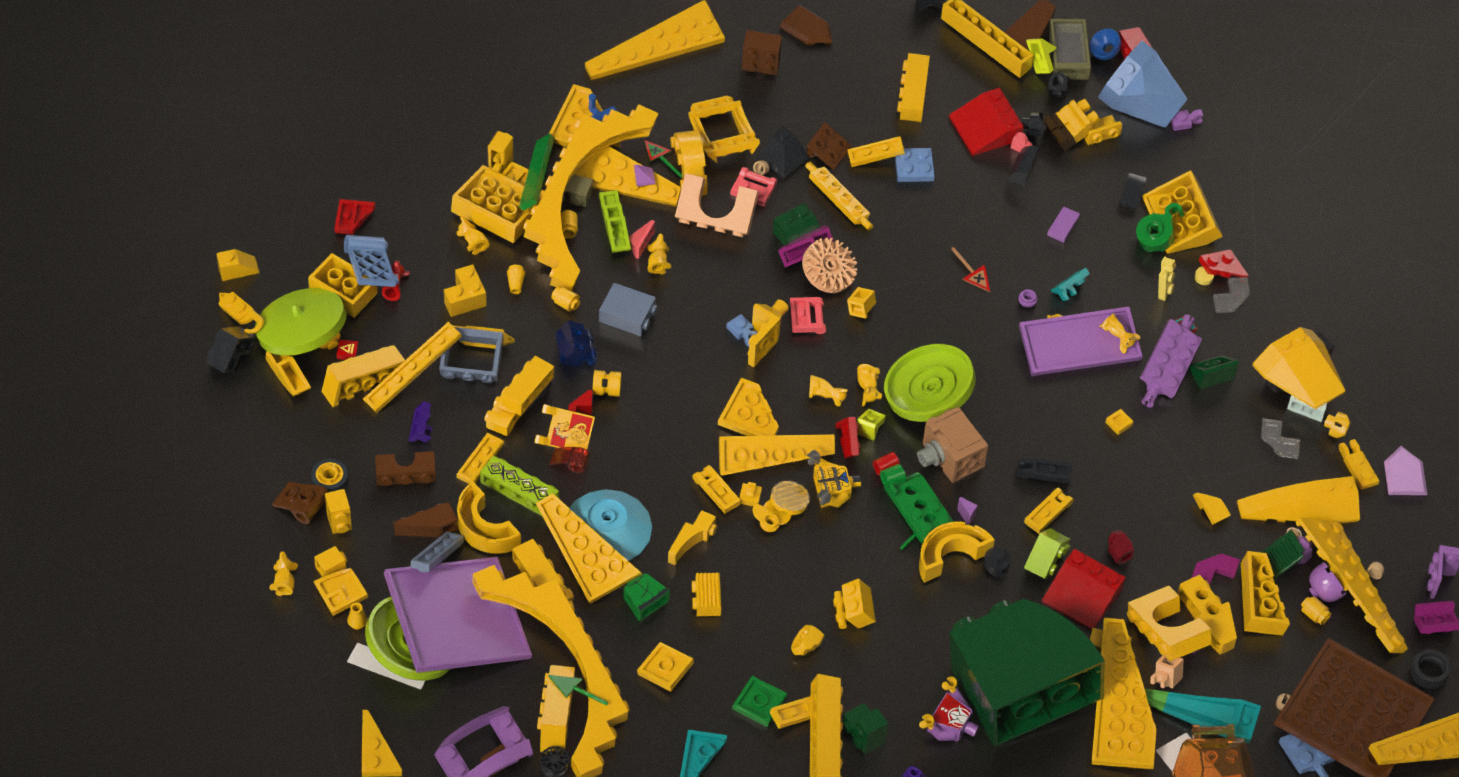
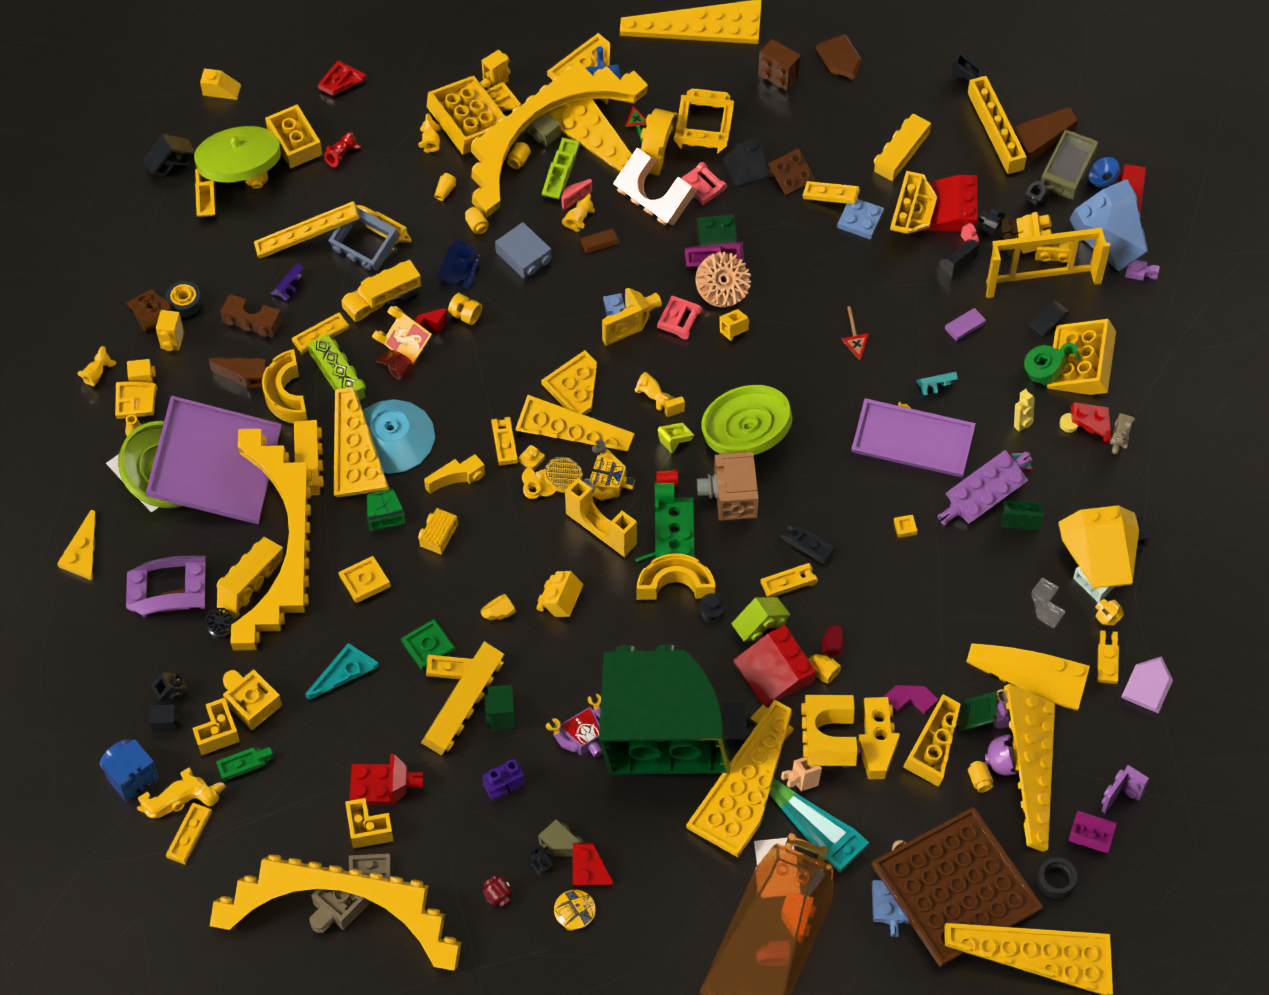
camera: 30 degrees right, 5 degrees up
yellow plate [218,291,264,334] -> none
yellow wedge [322,345,405,407] -> none
red tile [336,340,358,360] -> none
medium blue piece [344,235,399,287] -> none
sand blue plate [411,531,464,572] -> none
yellow brick [444,265,486,317] -> none
green tile [519,133,554,211] -> none
green piece [548,675,608,705] -> none
medium lavender slope [634,164,655,186] -> none
tan hinge [753,160,770,175] -> none
yellow plate [805,161,874,231] -> none
red wing [835,417,860,458] -> none
yellow animal [857,364,882,407] -> none
medium lavender slope [957,497,978,525] -> none
medium lavender plate [1018,289,1037,307] -> none
neon yellow slope [1026,39,1057,74] -> none
yellow animal [1099,313,1140,354] -> none
yellow slope [1193,493,1231,525] -> none
clear tile [1213,277,1250,313] -> none
tan hinge [1367,562,1384,579] -> none
none -> yellow arch [565,478,637,557]
none -> reddish brown tile [580,228,620,254]
none -> yellow tile [665,397,685,417]
none -> yellow rock [808,654,841,684]
none -> yellow wedge [890,171,937,234]
none -> yellow piece [986,228,1111,298]
none -> dark tan animal [1110,413,1135,454]

